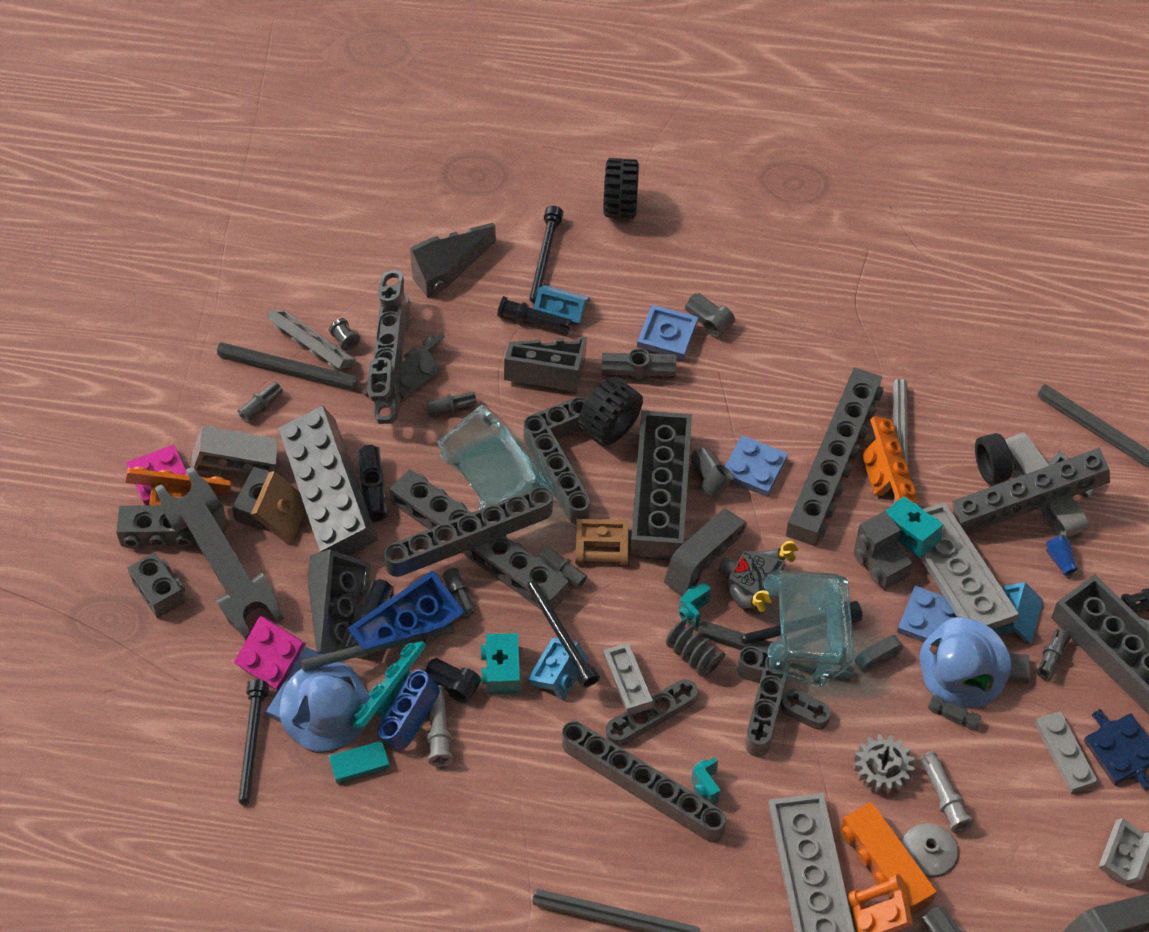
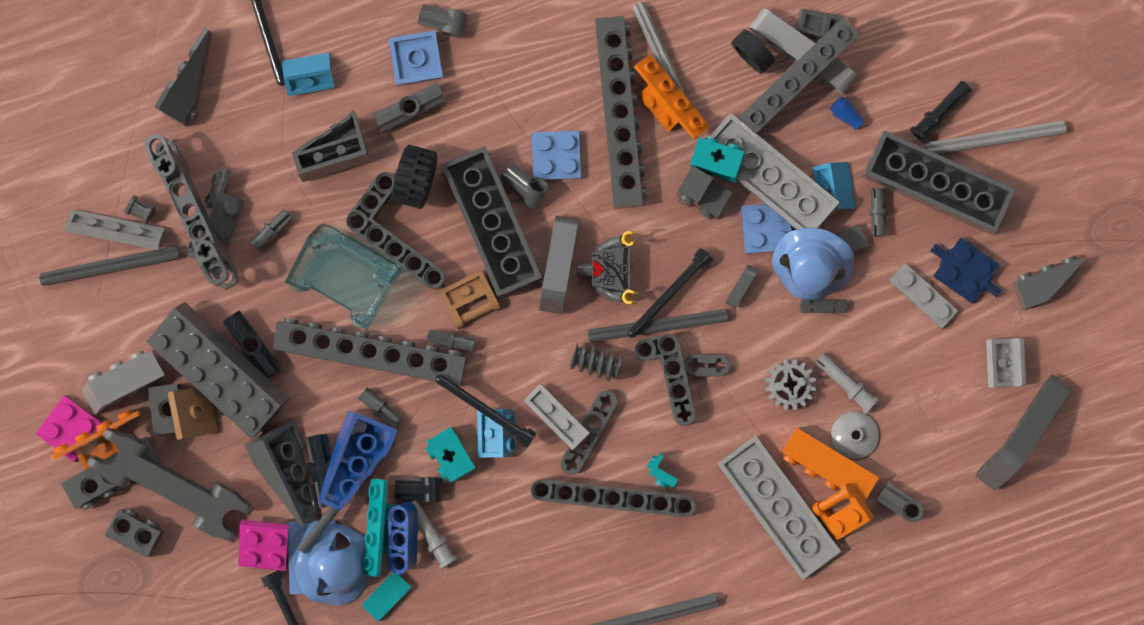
camera: 25 degrees left, 30 degrees up
dark grey axle [237,382,283,423] -> none
dark grey beam [384,487,553,577] -> none
black pin [497,296,572,334] -> none
teal bracket [678,582,711,628] -> none
clear light blue windscreen [764,570,854,687] -> none

